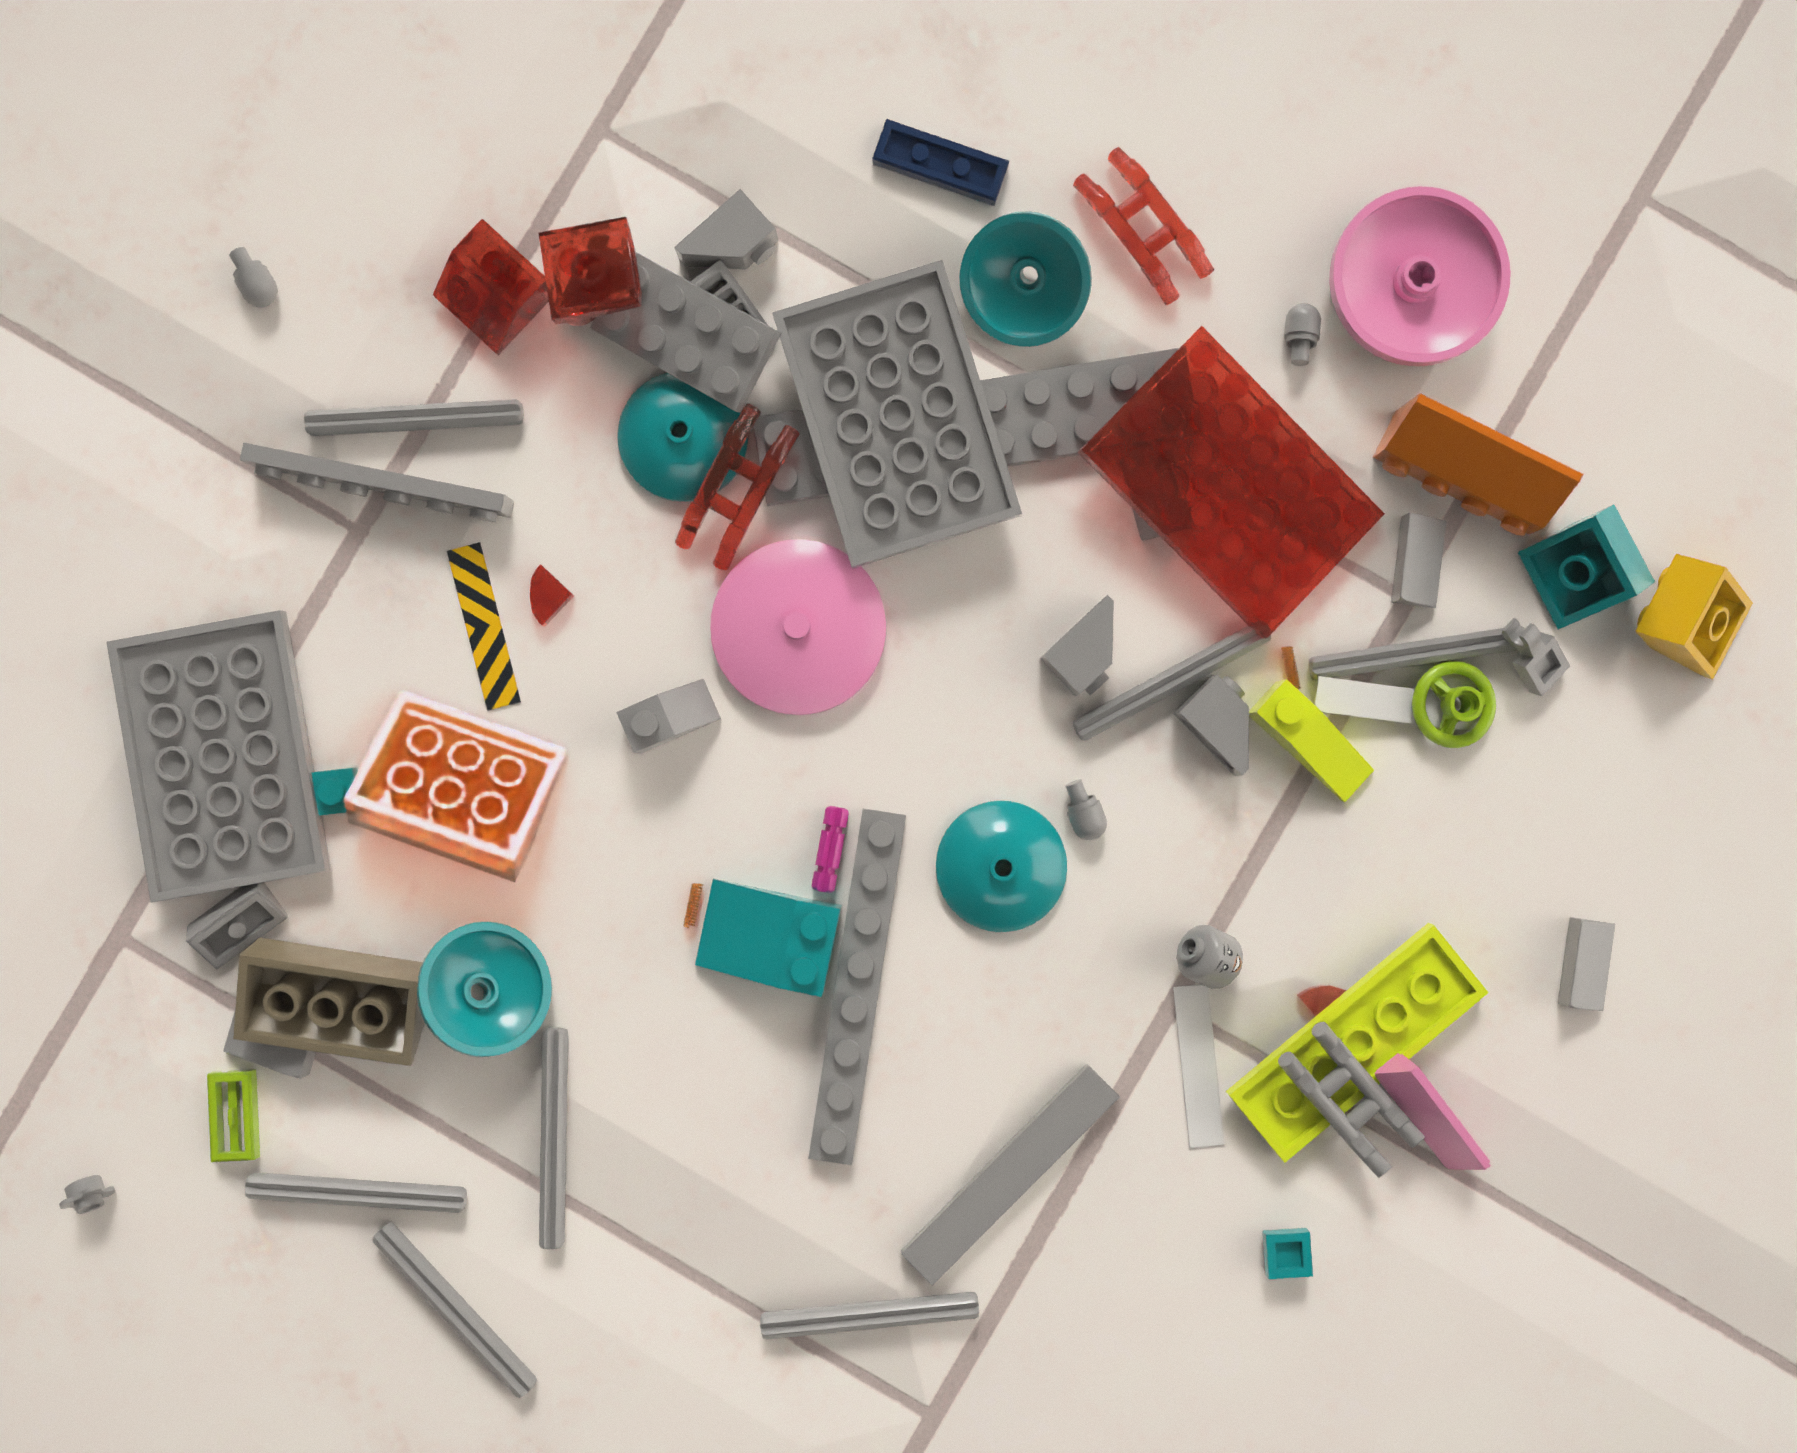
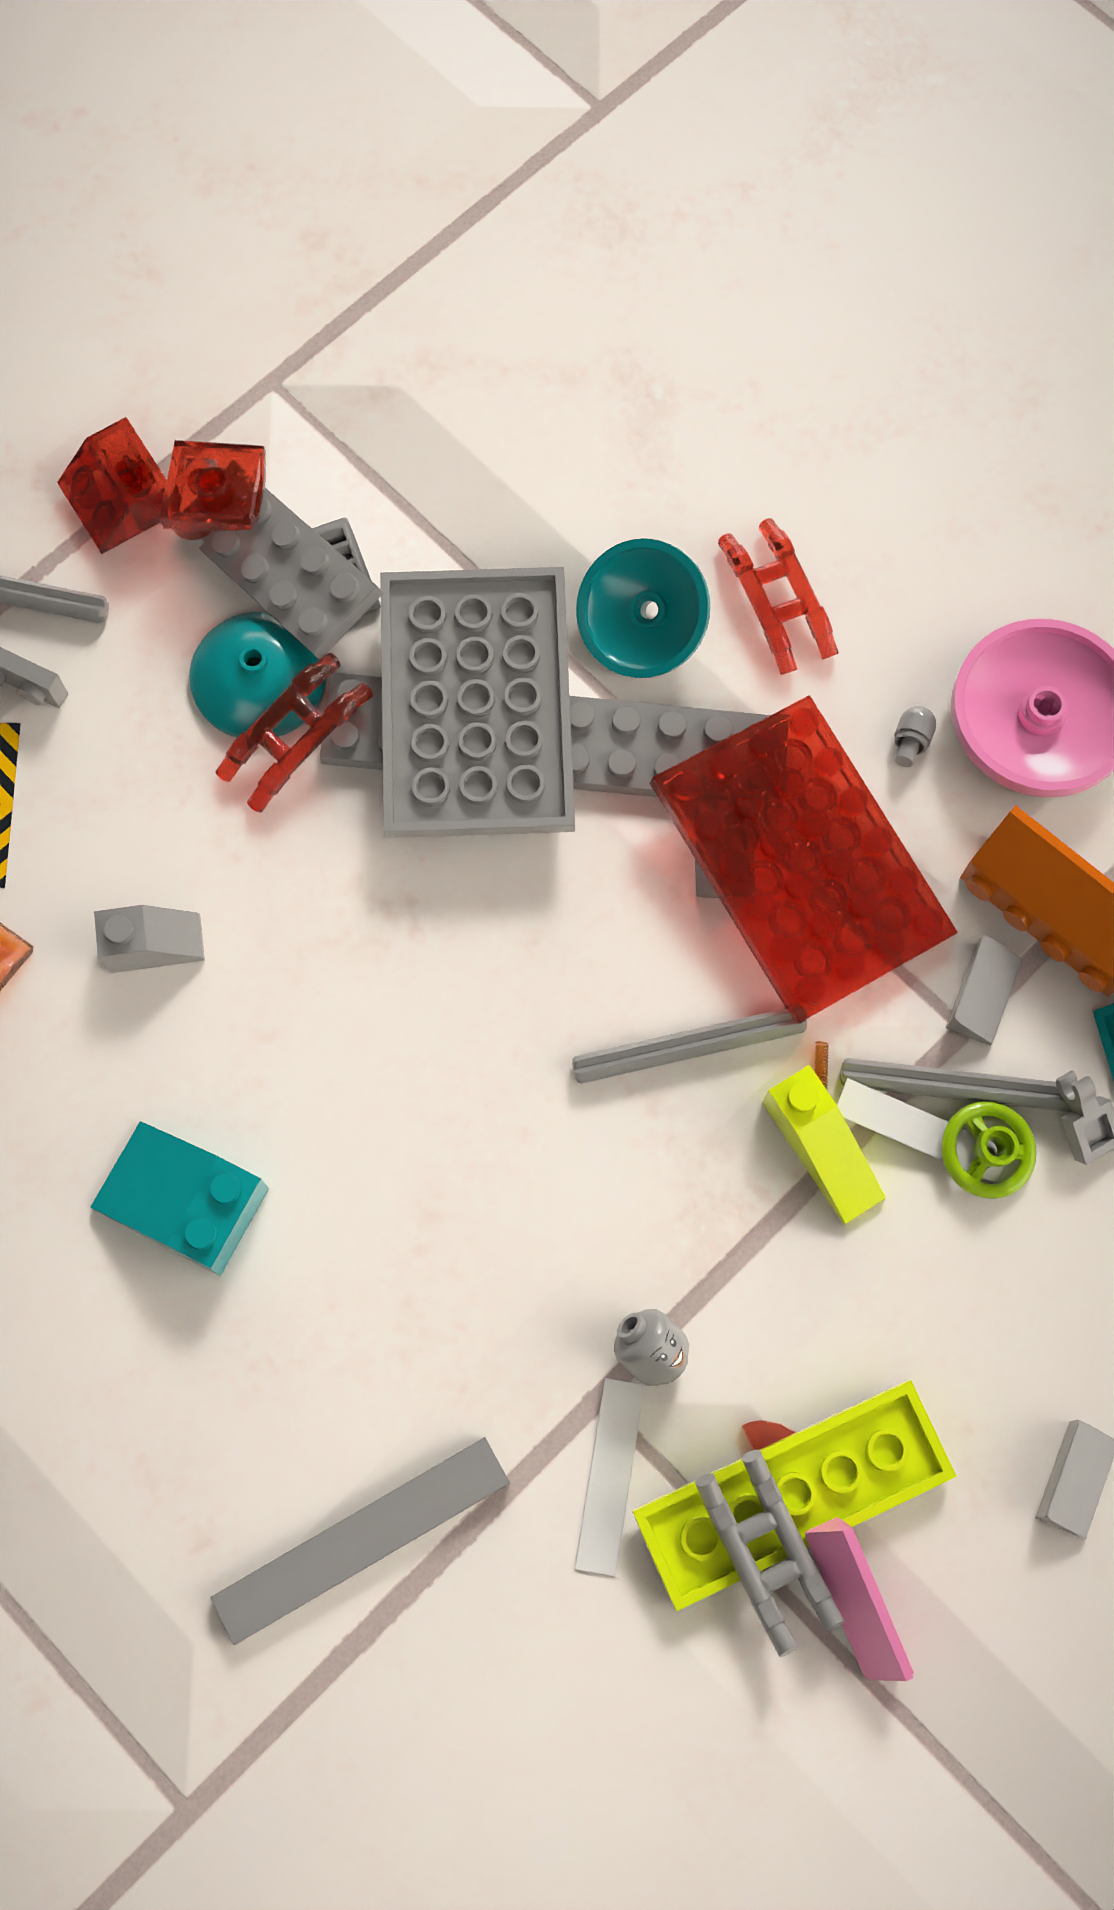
camera: 15 degrees right, 15 degrees down
clear red tile [530,564,575,627] -> none
light grey slope [674,189,778,269] -> none
clear orange leg [683,883,704,928] -> none
bright pink dish [710,539,886,715] -> none
light grey axle [760,1292,979,1340] -> none
light grey plate [808,808,906,1165] -> none
dark pink axle [811,806,849,893] -> none
dark blue tile [872,118,1010,206] -> none
teal dish [936,801,1067,932] -> none
light grey slope [1040,595,1114,696] -> none
light grey cylinder [1065,779,1107,840] -> none
light grey slope [1173,675,1249,776] -> none
teal plate [1262,1228,1313,1280] -> none

